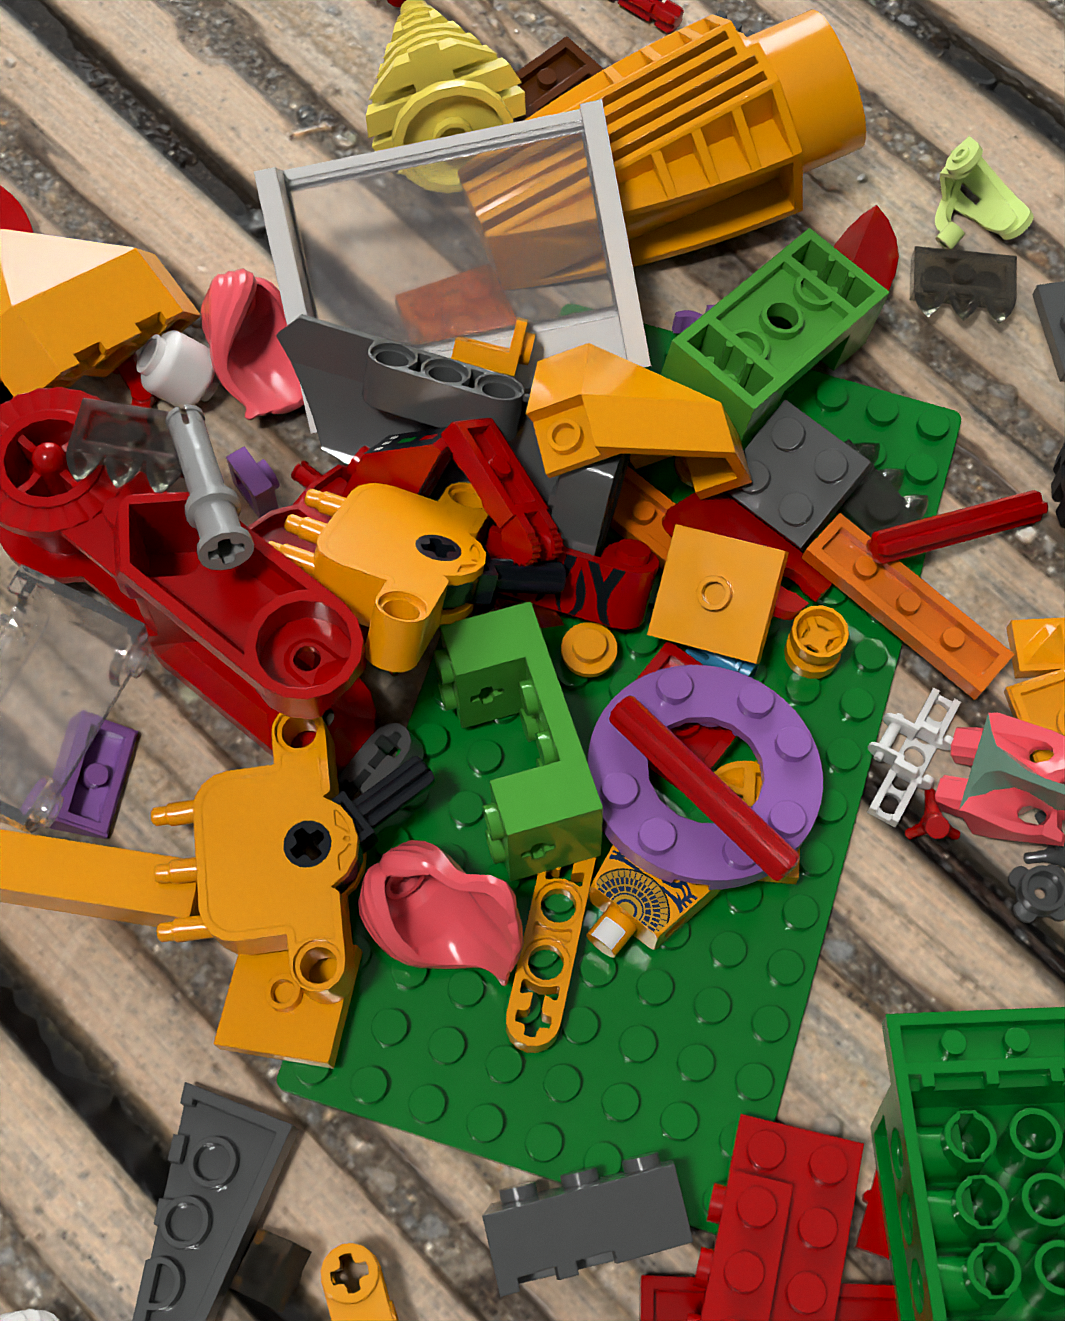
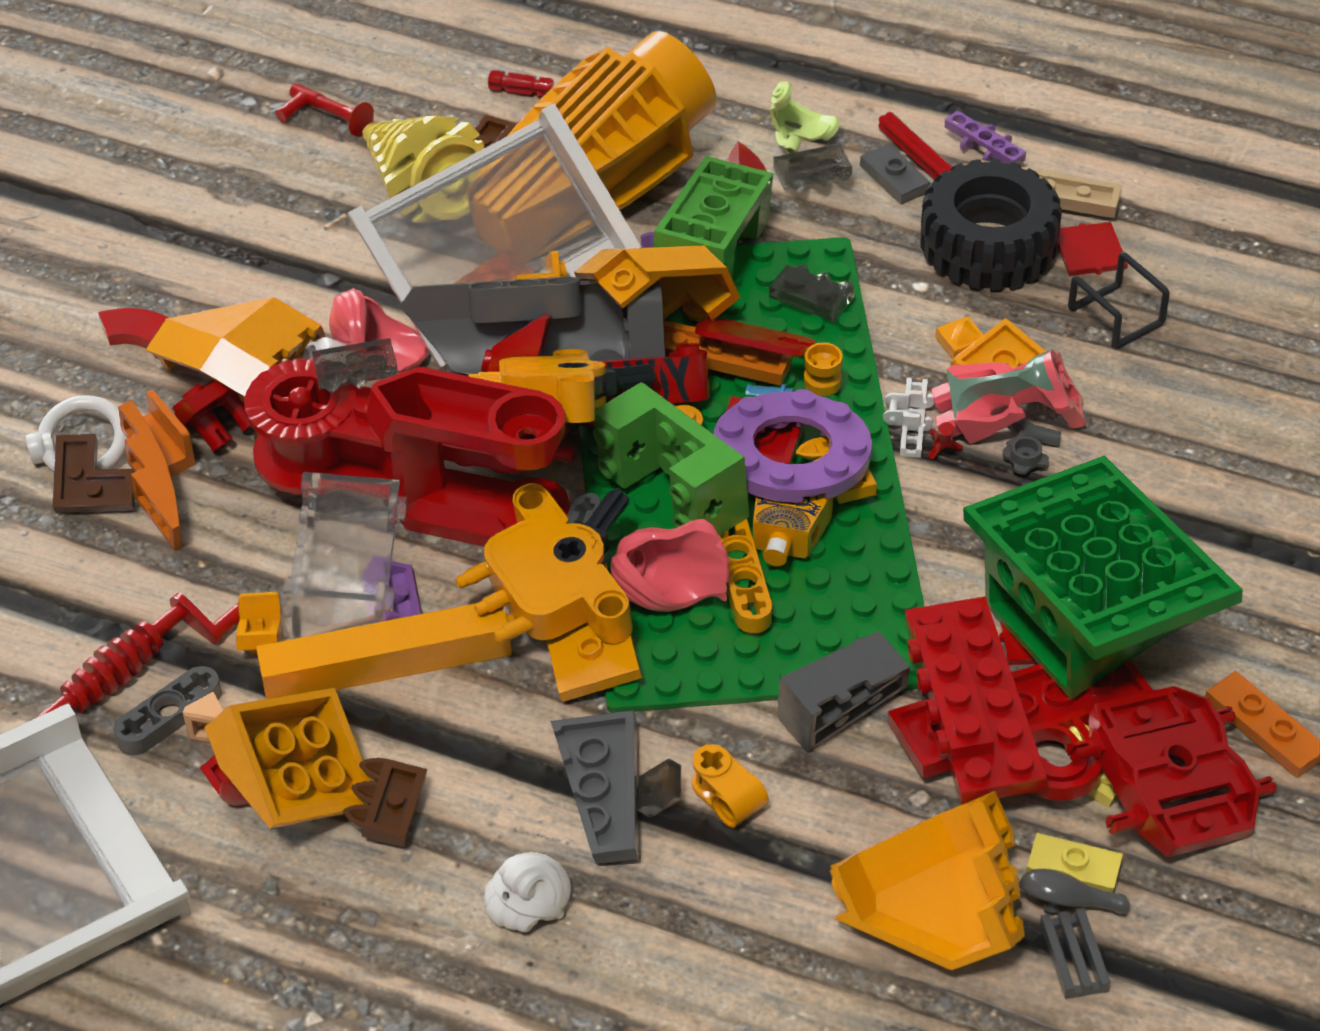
camera: 20 degrees left, 20 degrees down
light grey pin [166,404,254,570] -> none
red hinge [441,417,564,566] -> none
red axle [609,695,800,881] -> none
light orange plate [647,524,789,664] -> none
dark grey plate [724,400,873,553] -> none
orange plate [802,513,1015,700] -> none
red axle [866,490,1048,564] -> none

